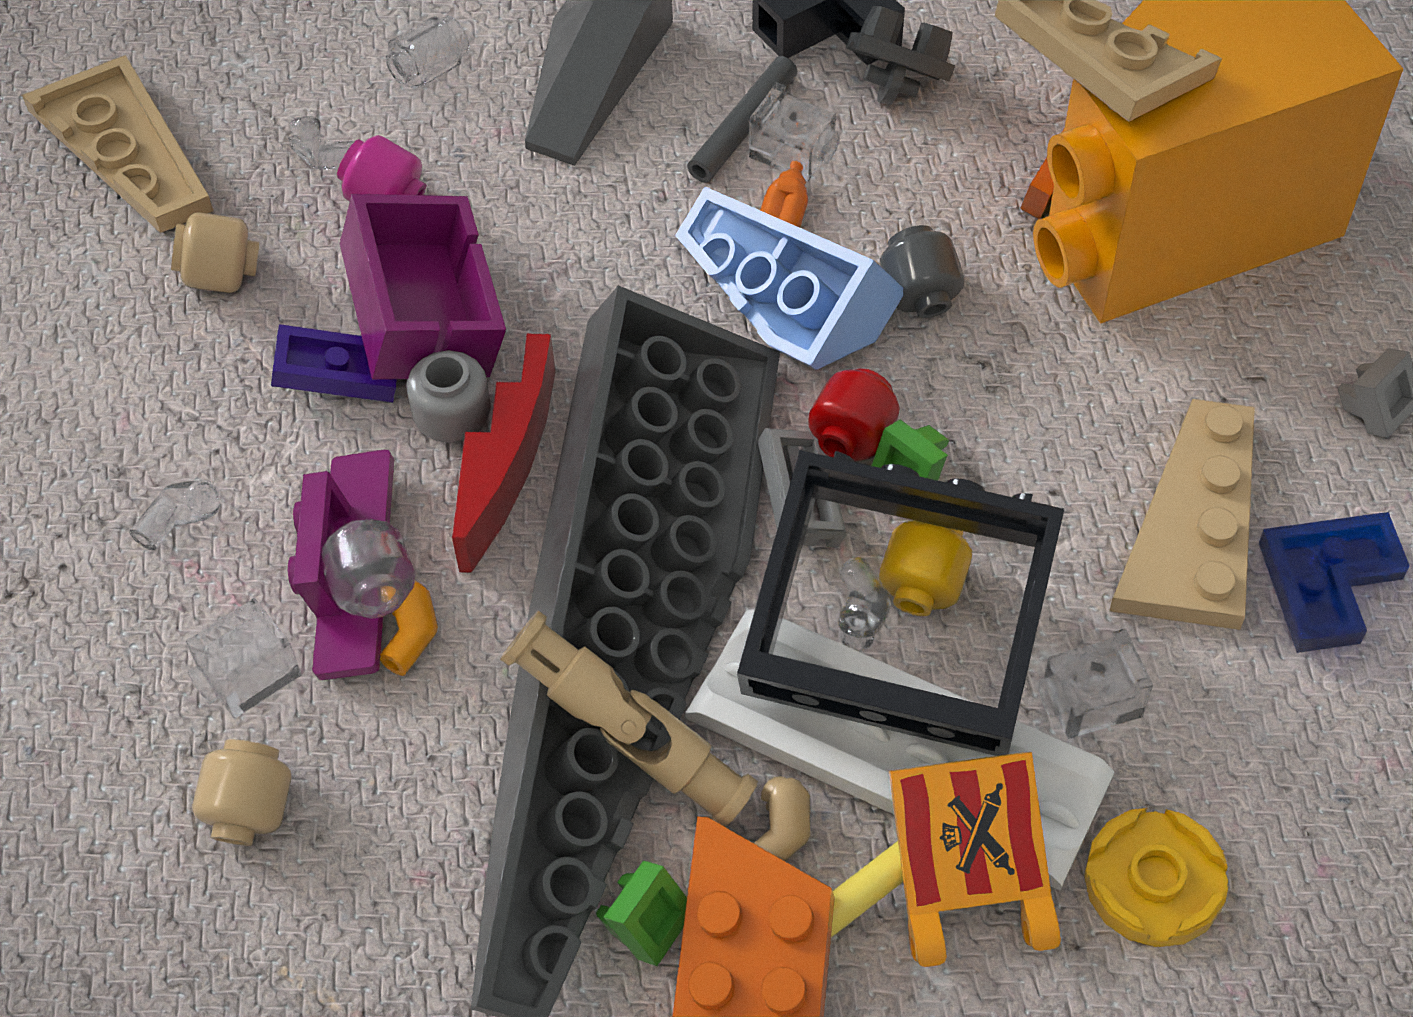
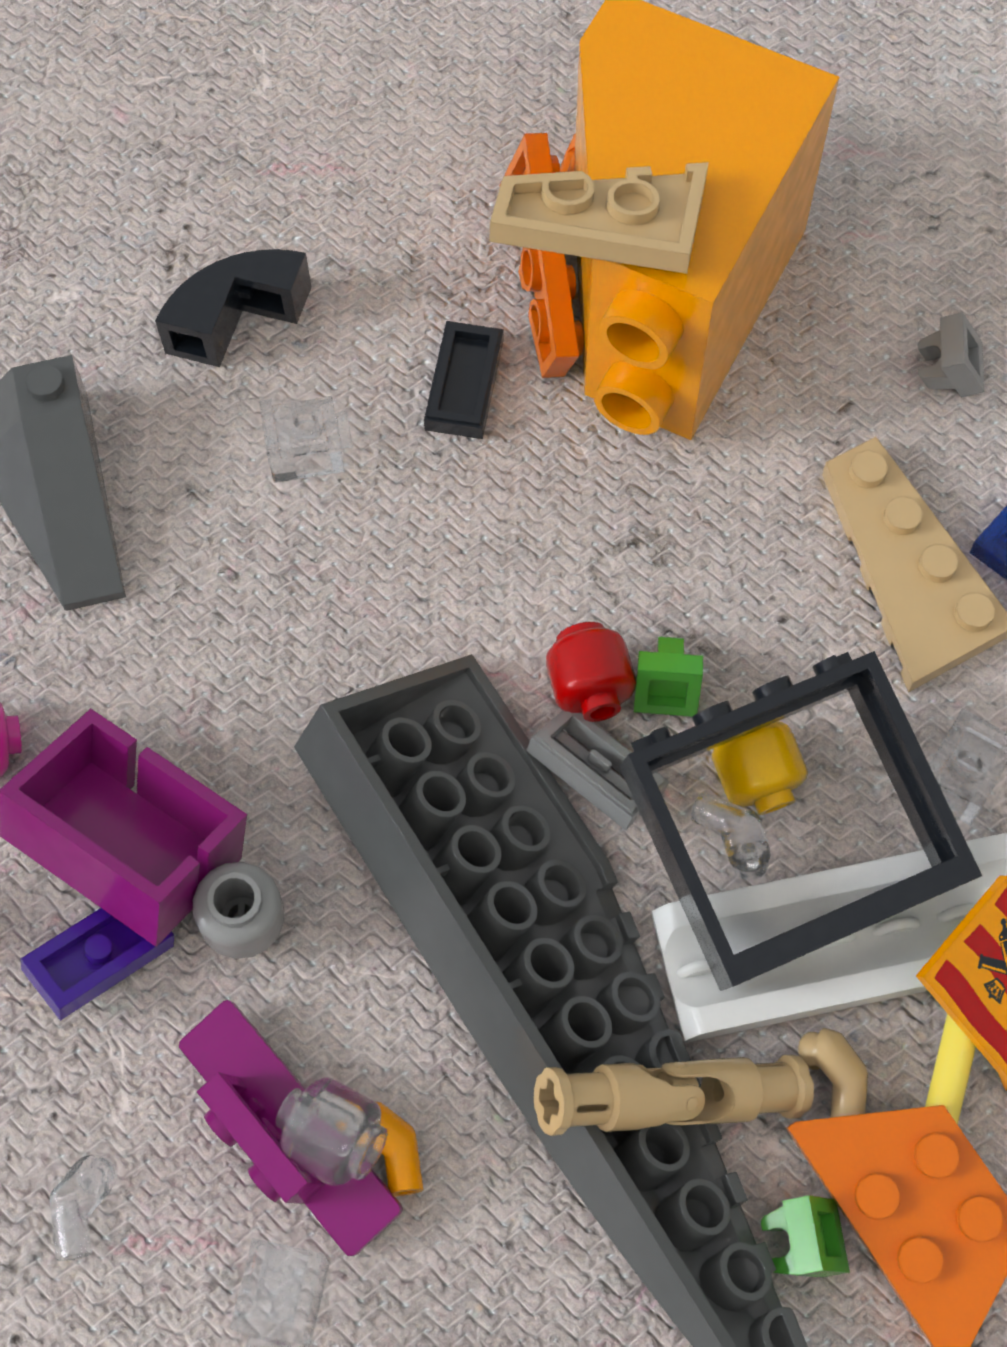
camera: 40 degrees left, 10 degrees up
red slope [452,333,556,573] -> none
light blue wedge [675,187,903,370] -> none
dark grey piece [687,56,798,183] -> none
orange piece [760,160,808,228] -> none
dark grey hips [846,6,955,106] -> none
dark grey head [880,225,965,318] -> none
none -> black tile [424,321,504,439]

